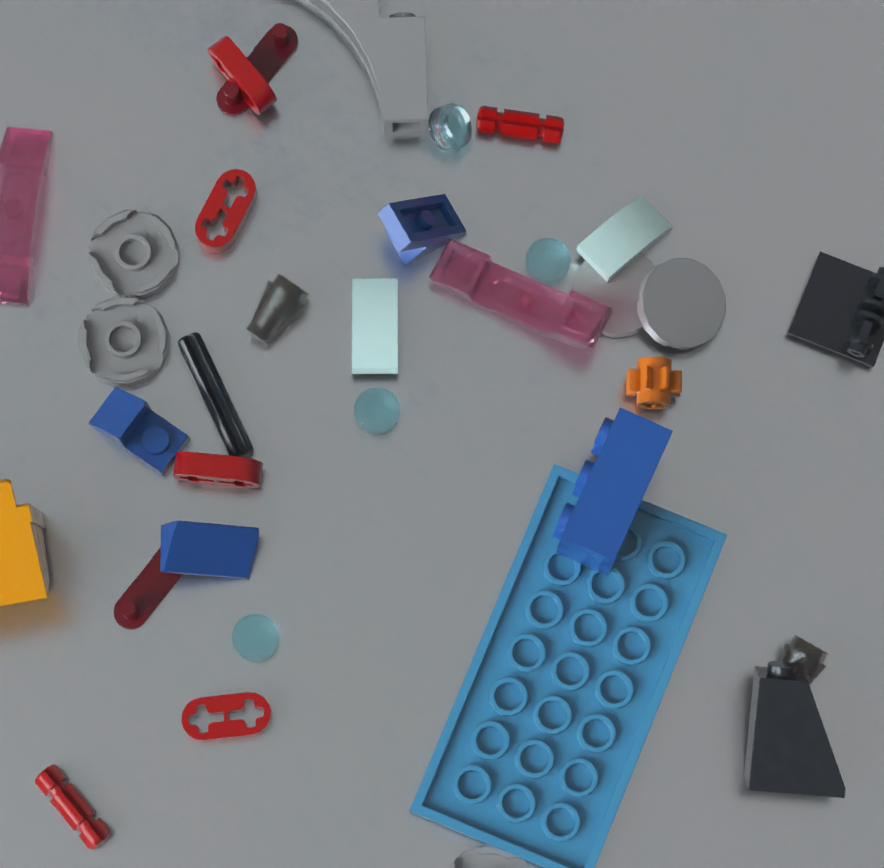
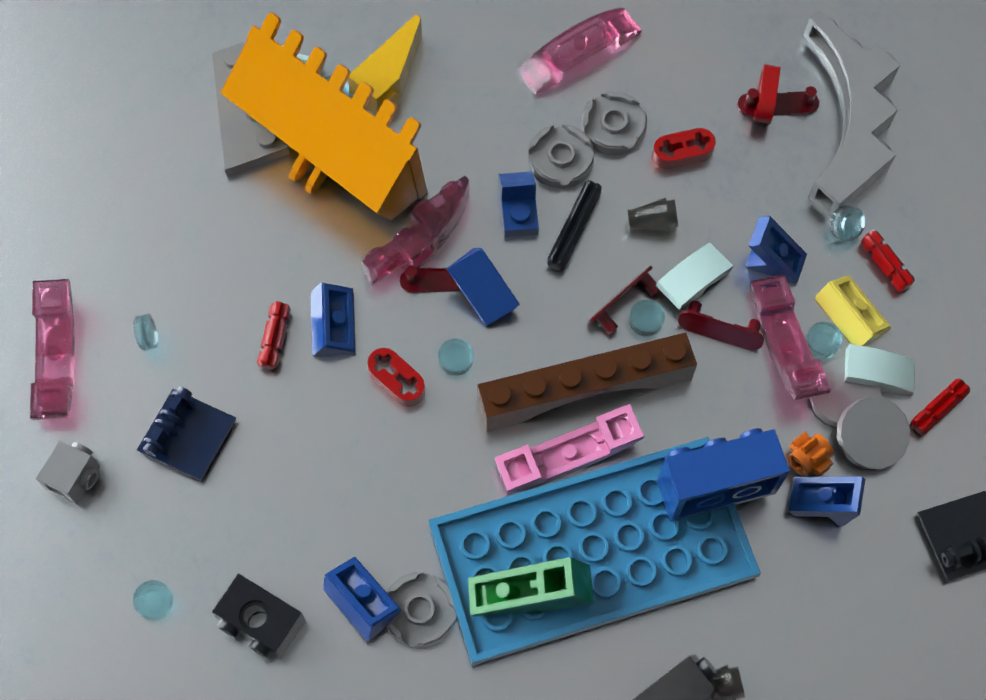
camera: 50 degrees right, 10 degrees down
red beam [173,451,263,488] -> none
none -> blue slope [311,282,355,356]
none -> clear pink slope [362,176,469,286]
none -> green slope [468,557,594,617]
none -> reddish brown arch [477,332,697,432]
none -> bright pink slope [494,404,644,492]
none -> dark red piece [588,265,659,334]
none -> dark red piece [678,301,764,350]
none -> blue slope [788,476,866,526]
none -> light yellow slope [815,275,891,346]
none -> red axle [910,379,971,435]

